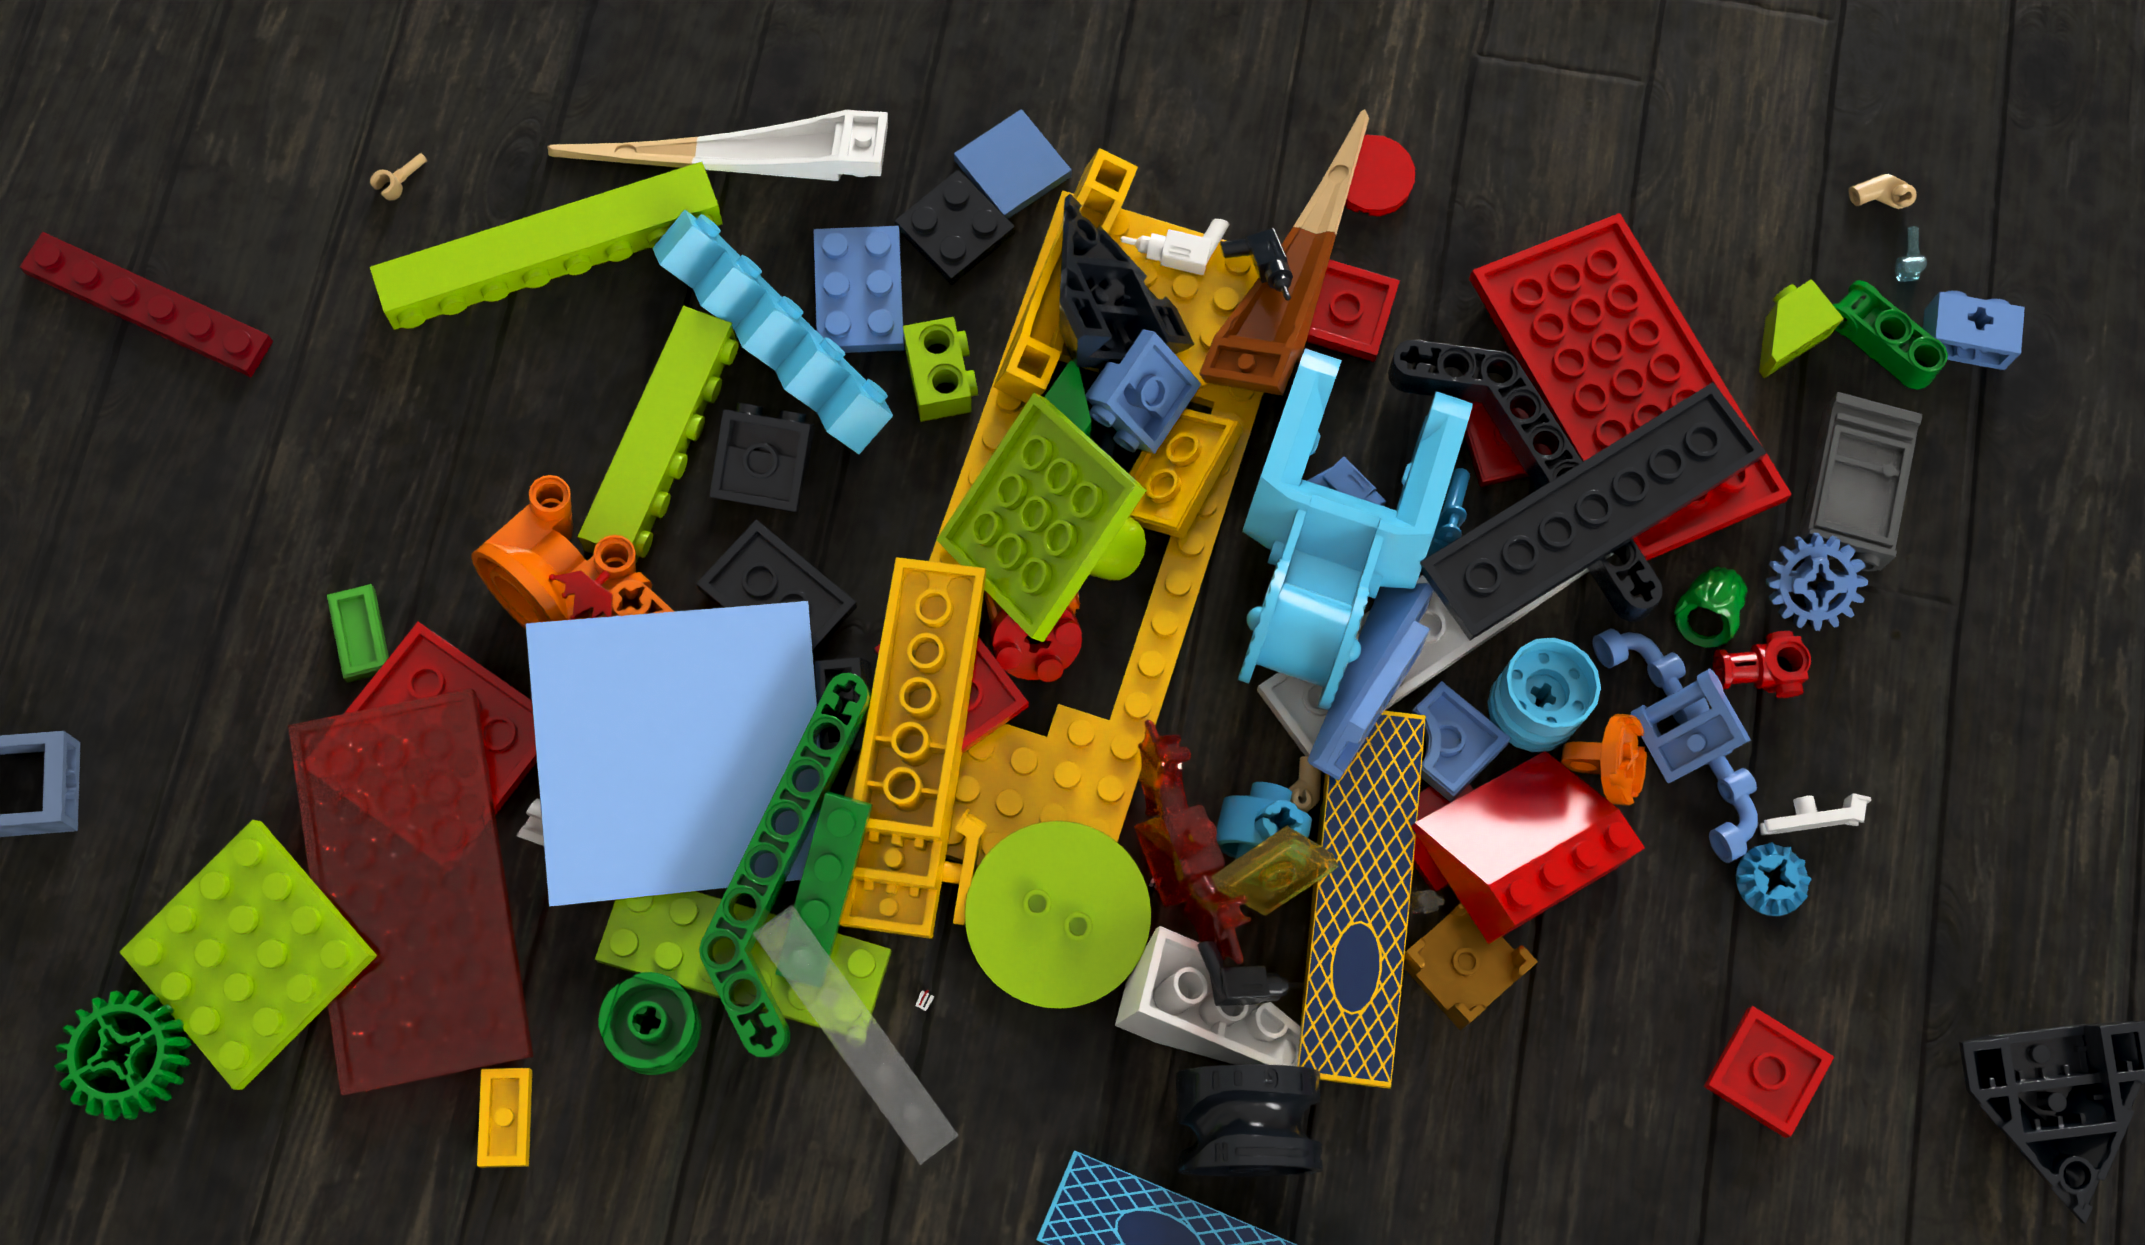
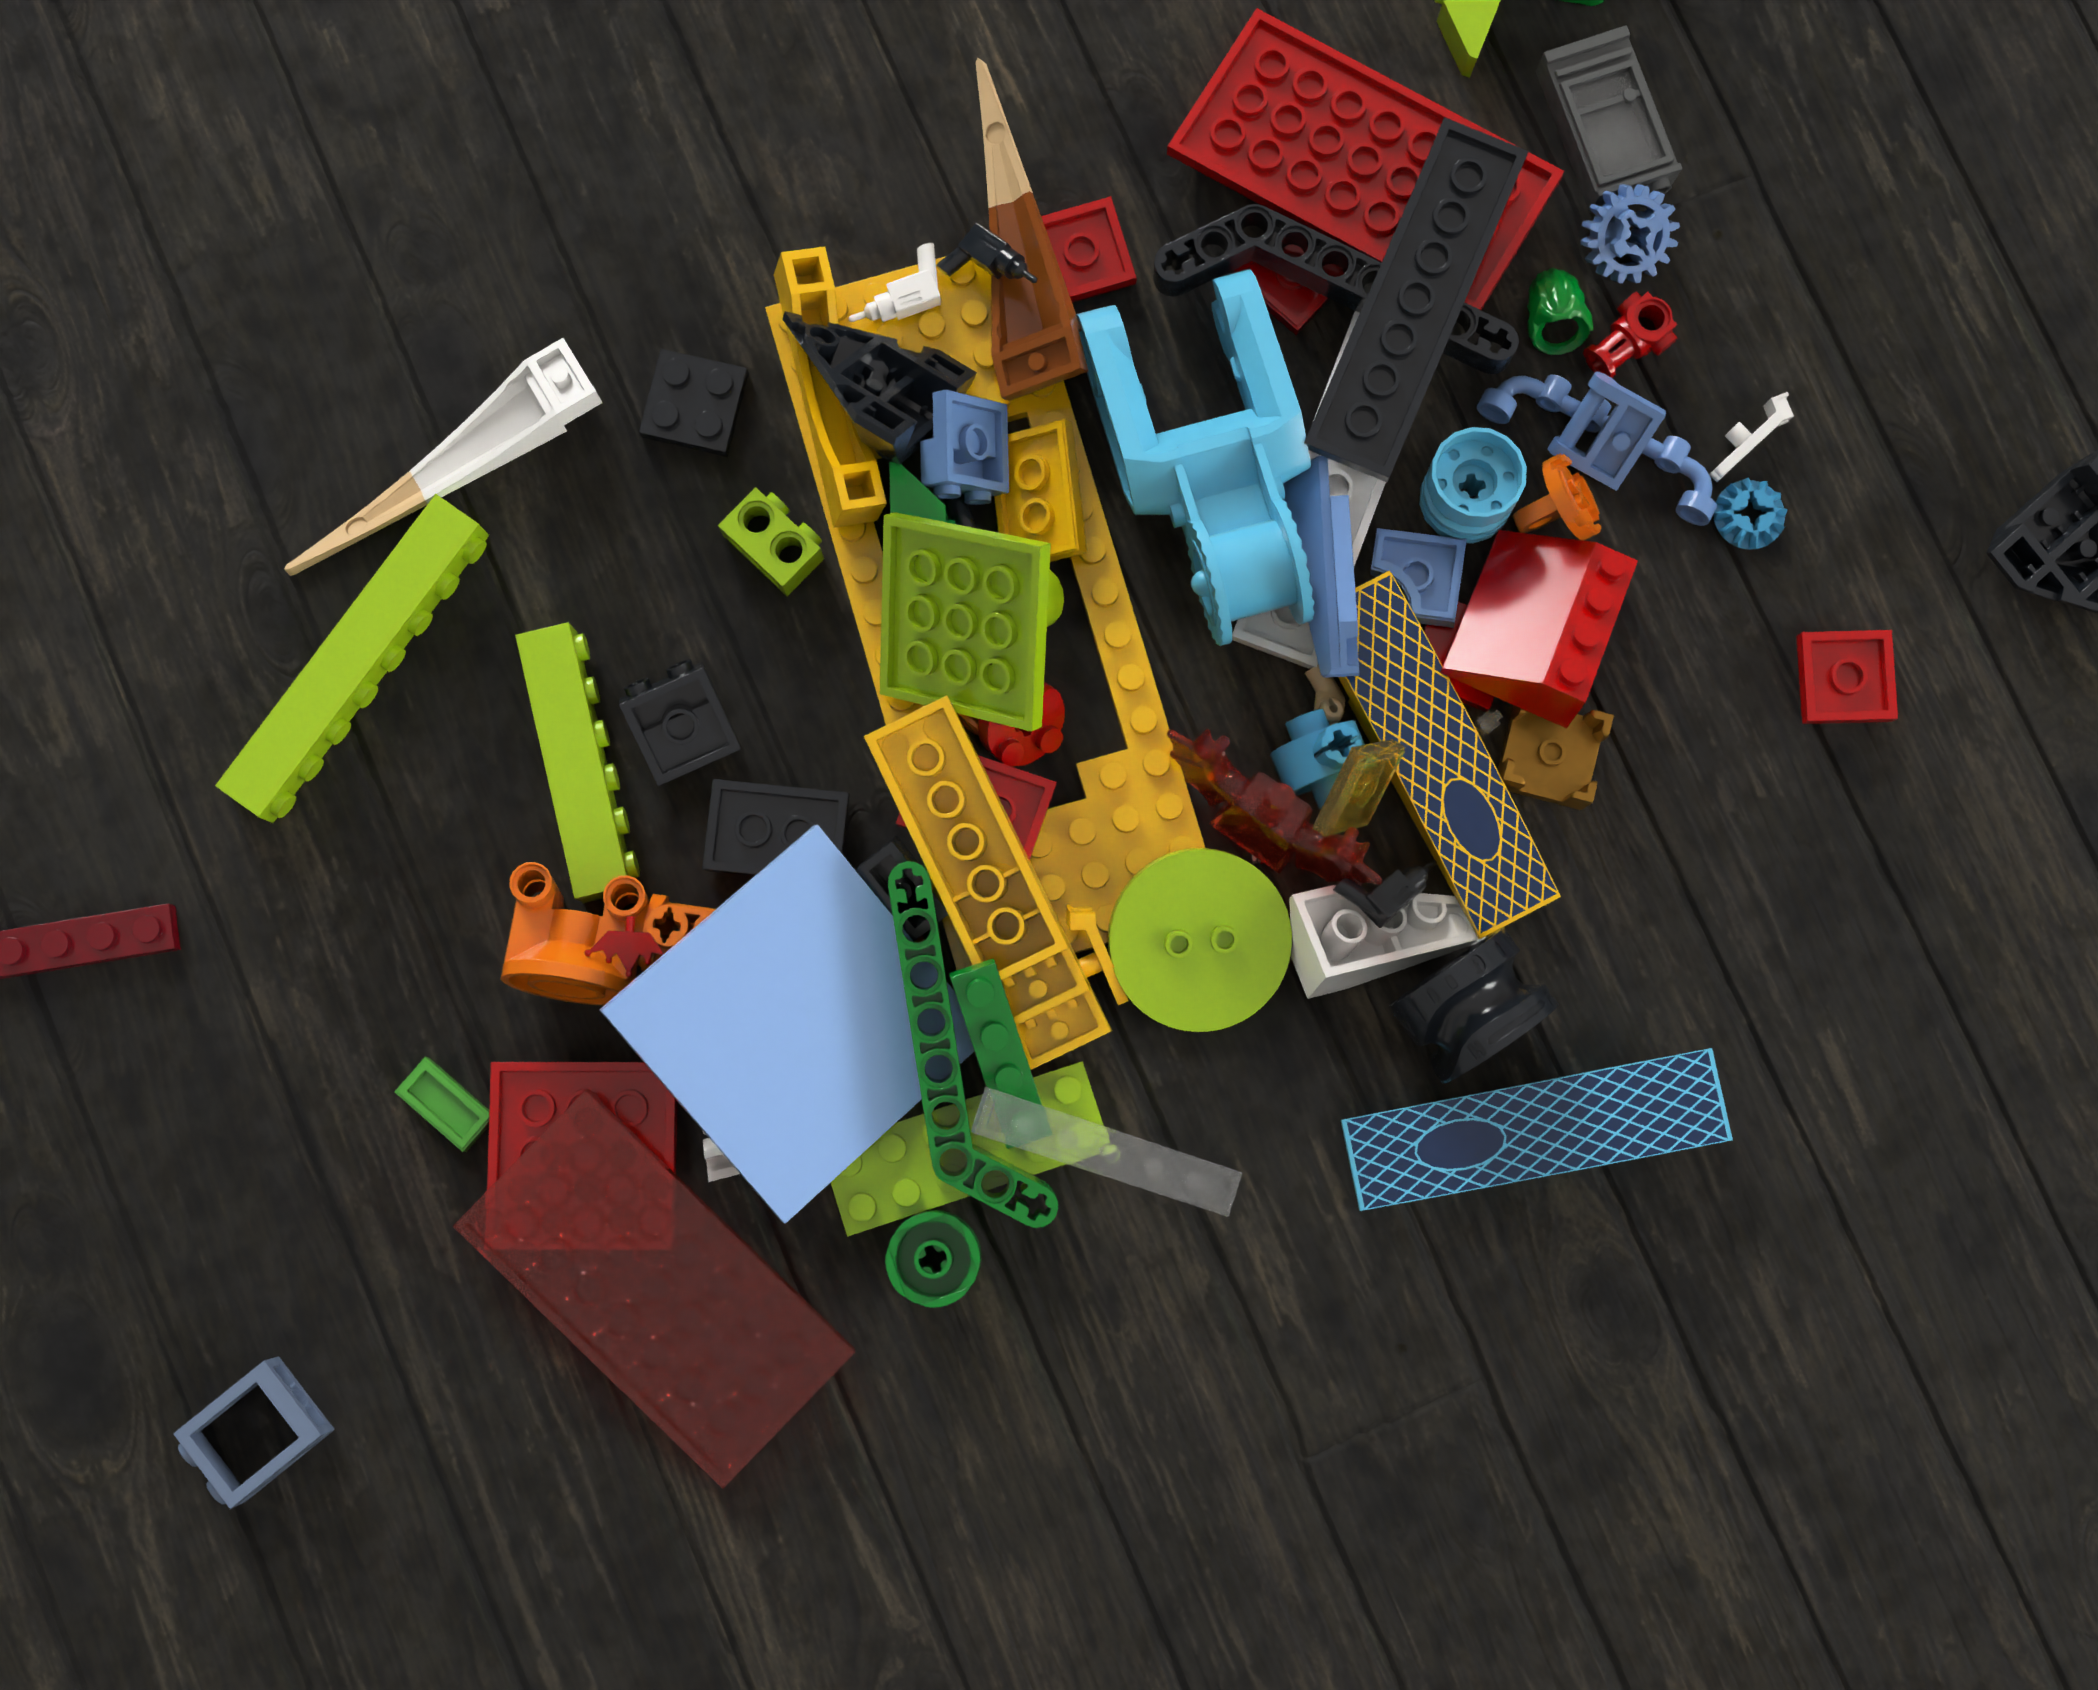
camera: 30 degrees left, 10 degrees up
green gear [54,990,192,1121] -> none
lime plate [120,820,377,1090] -> none
tan hand [370,153,427,200] -> none
yellow plate [477,1068,532,1168] -> none
medium azure brick [652,210,893,454] -> none
medium blue plate [814,226,904,353] -> none
white piece [915,990,934,1011] -> none
medium blue tile [954,109,1072,219] -> none
medium blue piece [1306,457,1386,507] -> none
red tile [1345,135,1415,216] -> none
dark azure piece [1425,468,1470,559] -> none

